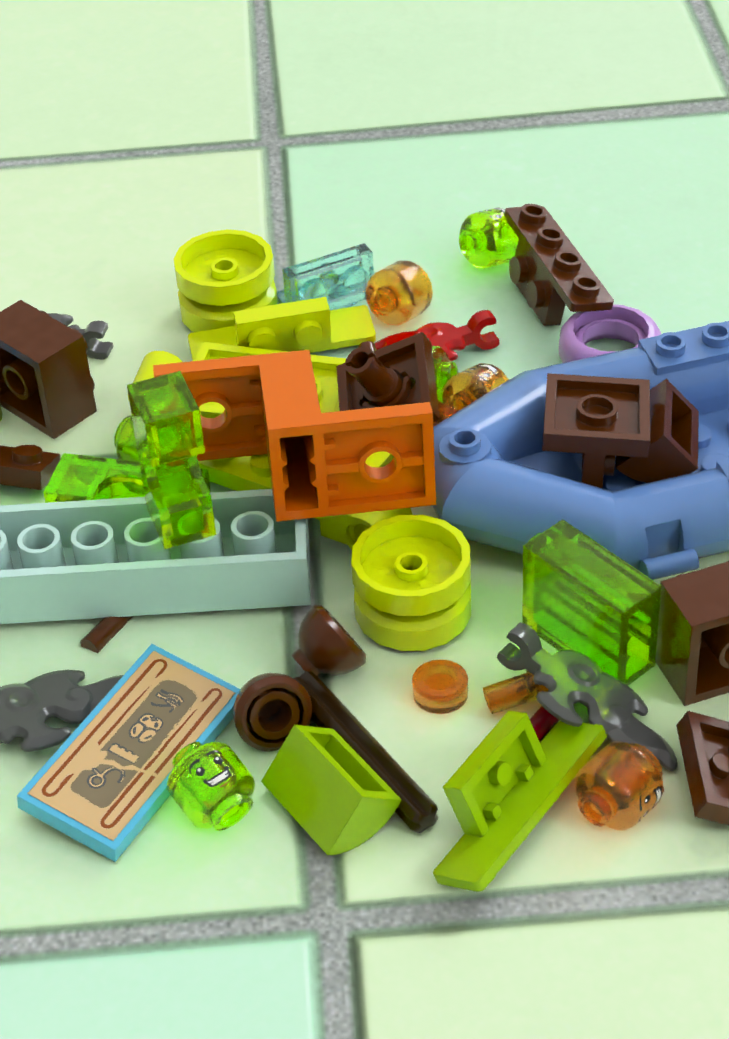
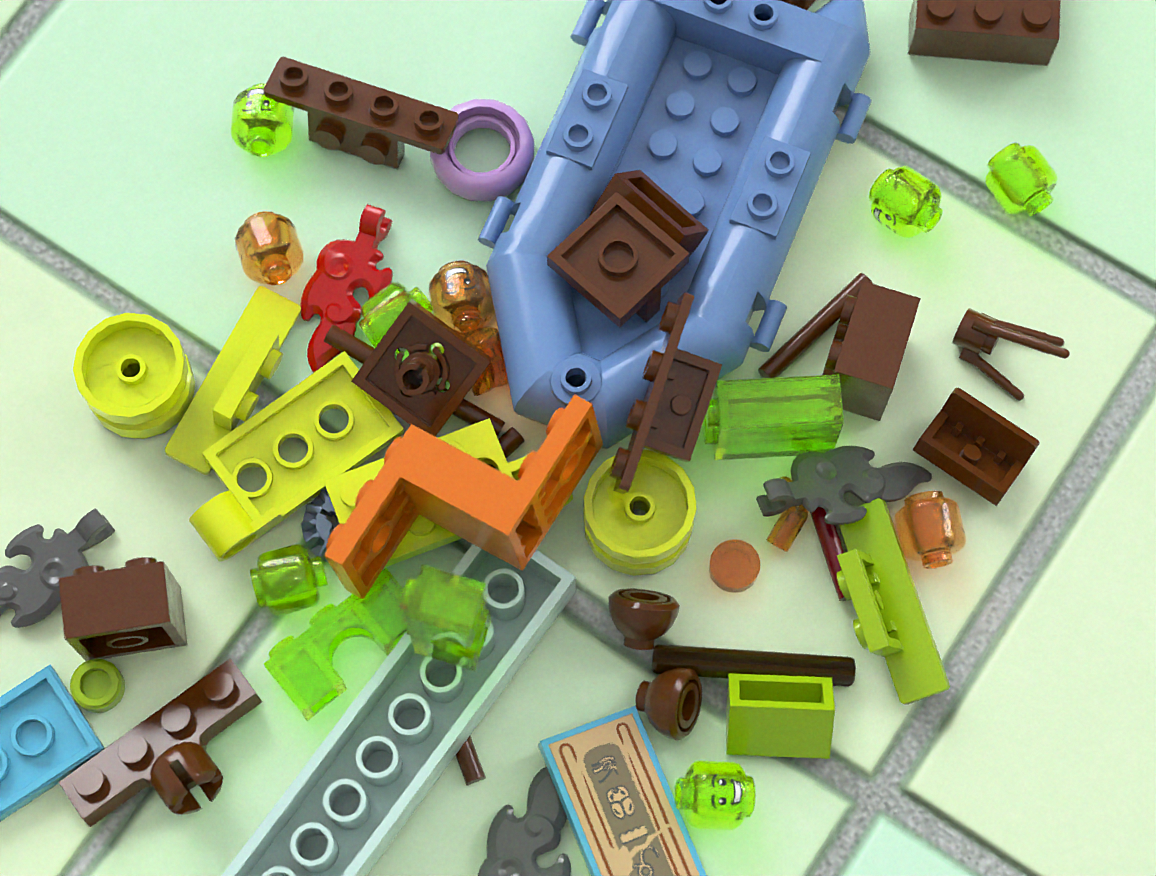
camera: 55 degrees left, 30 degrees up
clear light blue bracket [277,243,375,310] -> none
none -> reddish brown bracket [609,292,722,494]

